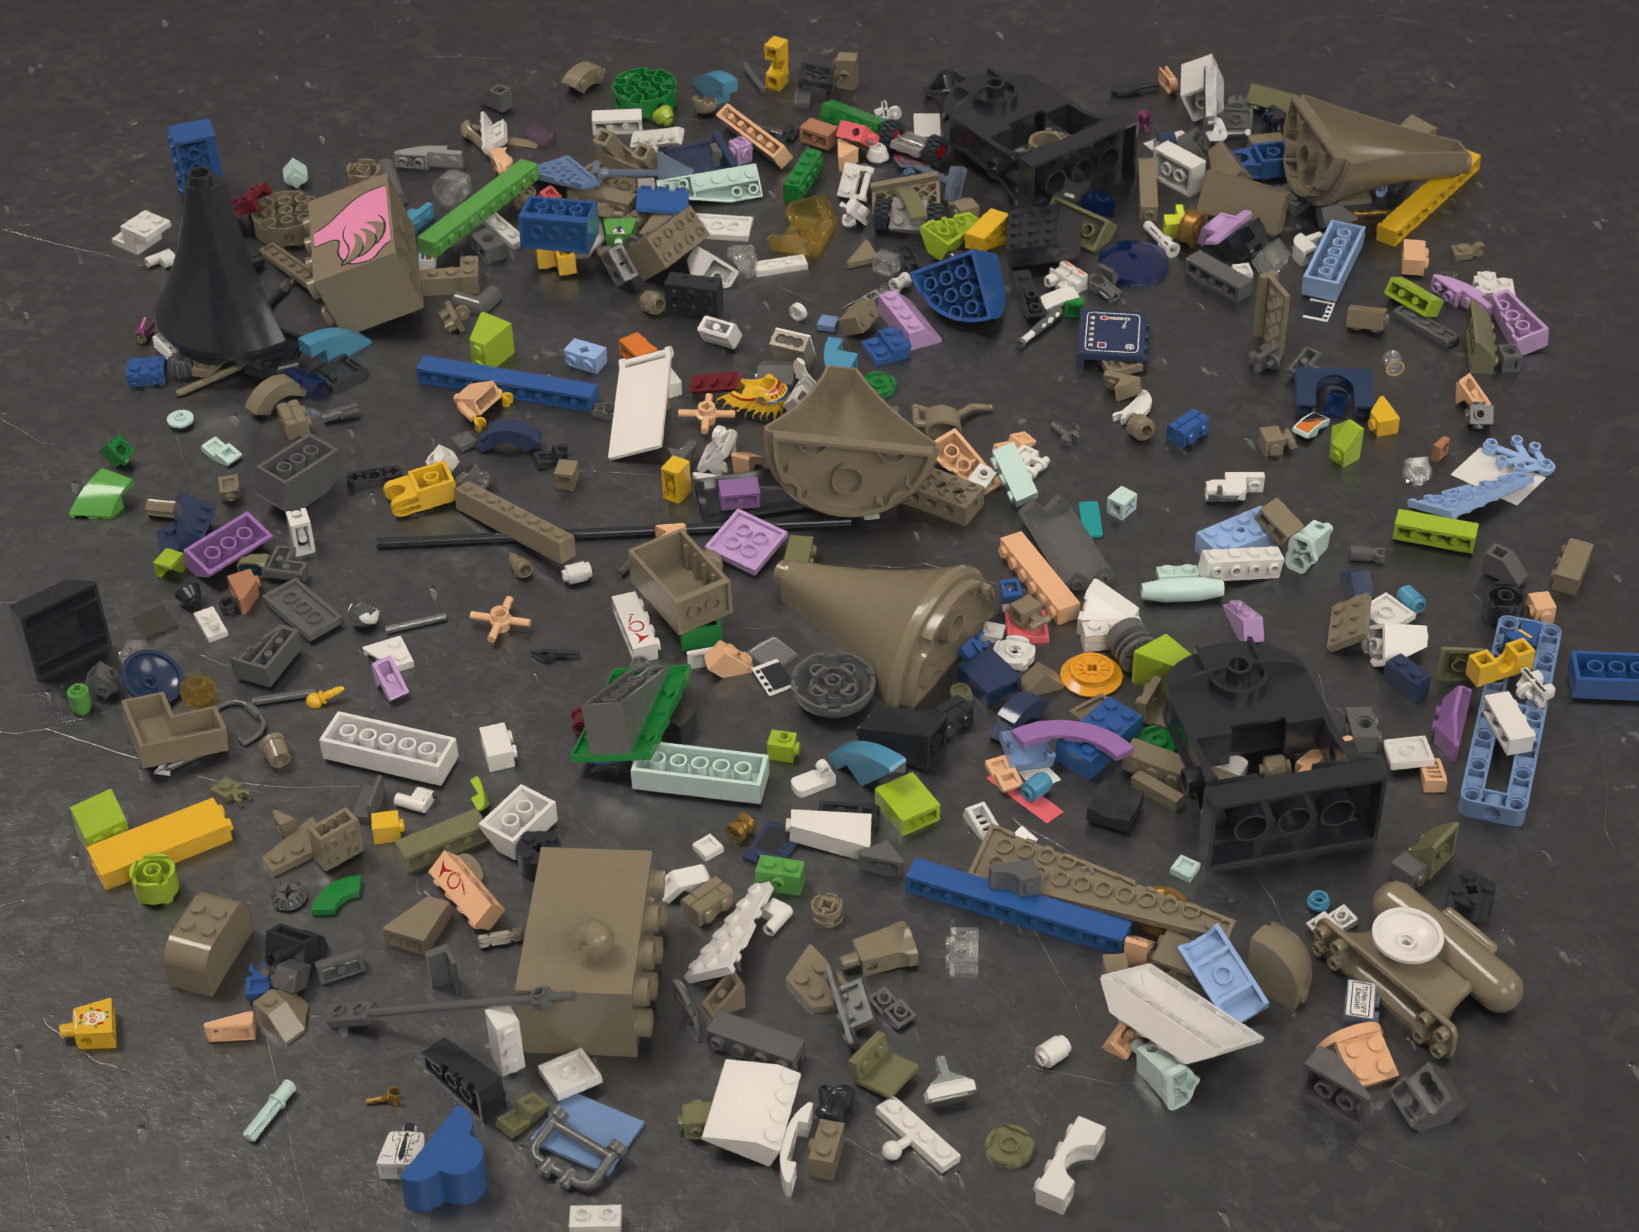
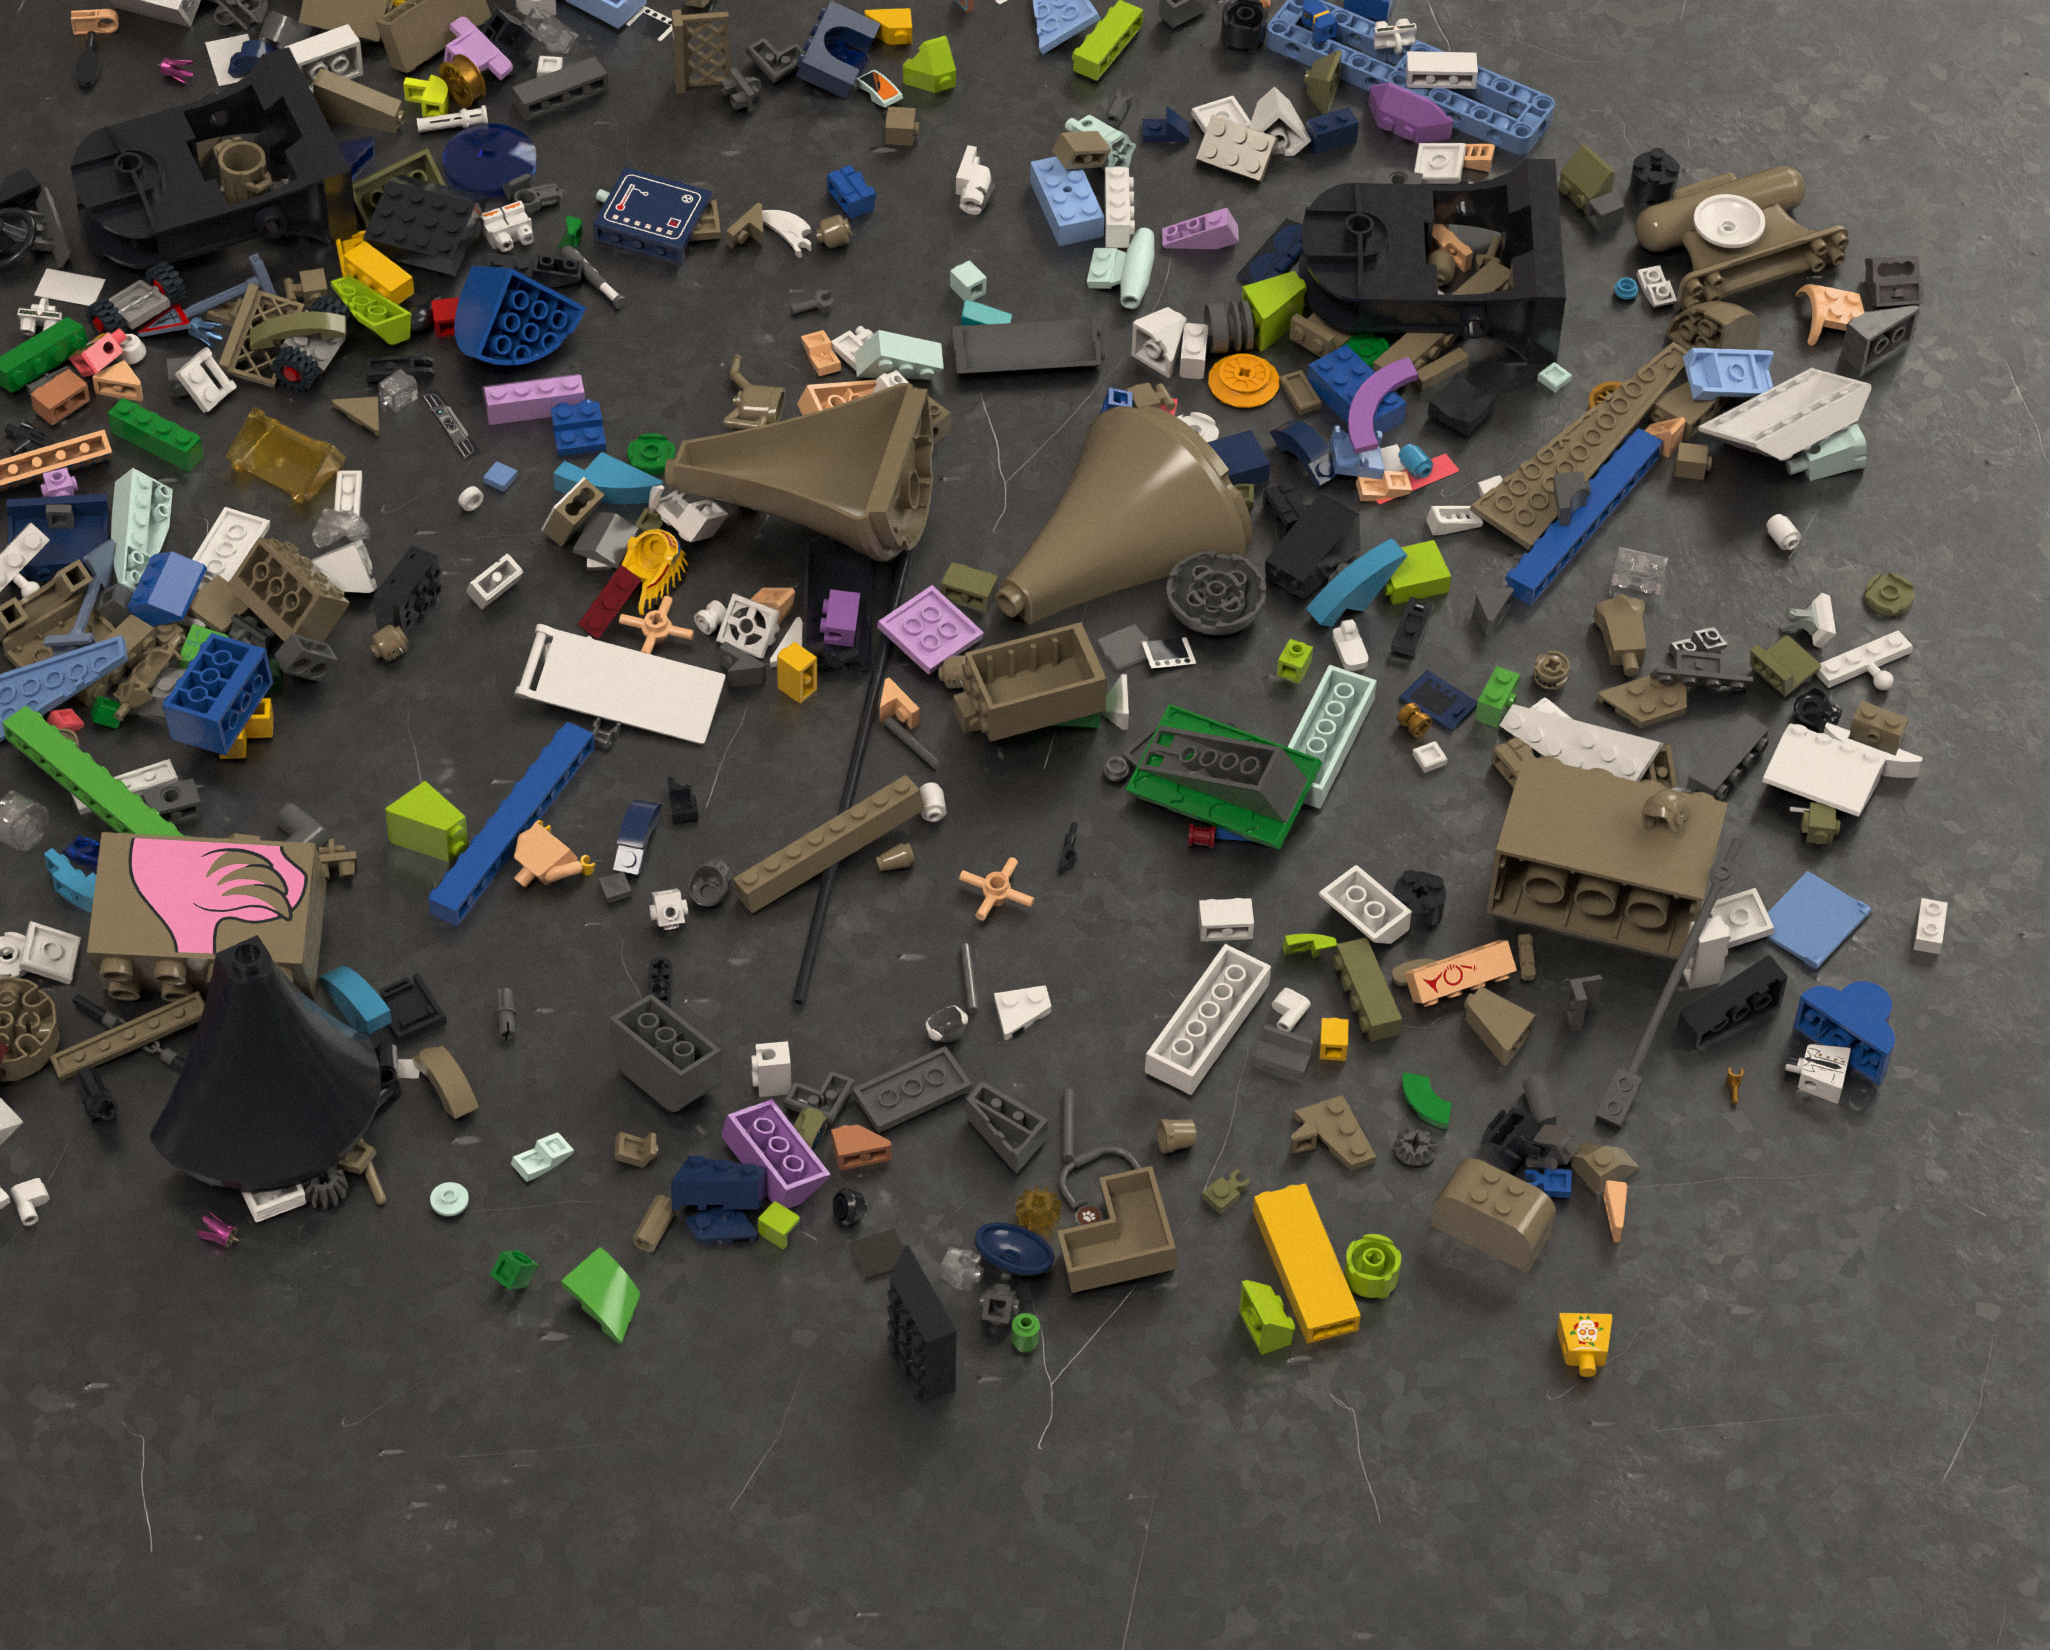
camera: 80 degrees left, 10 degrees up
blue plate [126,356,166,387] -> none
white plate [194,606,228,643] -> none
black bush [219,596,238,616] -> none
light aqua axle [243,1079,296,1142] -> none
dark tan brick [276,399,312,440] -> none
clear blue slope [284,367,327,394] -> none
yellow bar [306,686,344,709] -> none
dark tan brick [308,807,364,871] -> none
lavender slope [371,655,409,702] -> none
yellow brick [383,460,456,517] -> none
dark tan brick [460,255,480,294] -> none
olive slope [495,1092,550,1139] -> none
dark grey bar [529,1105,629,1190] -> none
dark tan brick [554,459,579,490] -> none
light blue brick [563,338,607,374] -> none
white brick [612,591,661,661] -> none
orange brick [619,332,658,366] -> none
white slope [662,864,711,904] -> none
light nougat slope [704,640,754,678] -> none
white slope [786,809,871,860] -> none
white hips [839,197,871,227] -> none
dark tan brick [839,299,880,336] -> none
white bush [889,272,912,293] -> none
light nougat brick [998,531,1080,625] -> none
dark tan slope [1021,662,1064,695] -> none
white arch [1033,1116,1106,1215] -> none
white slope [1040,287,1079,313] -> none
light nougat slope [1102,1022,1142,1060] -> none
brick [1342,979,1380,1029] -> none
dark azure brick [1396,585,1426,614] -> none
clear brick [1402,457,1432,486] -> none
yellow arch [1465,638,1536,687] -> none

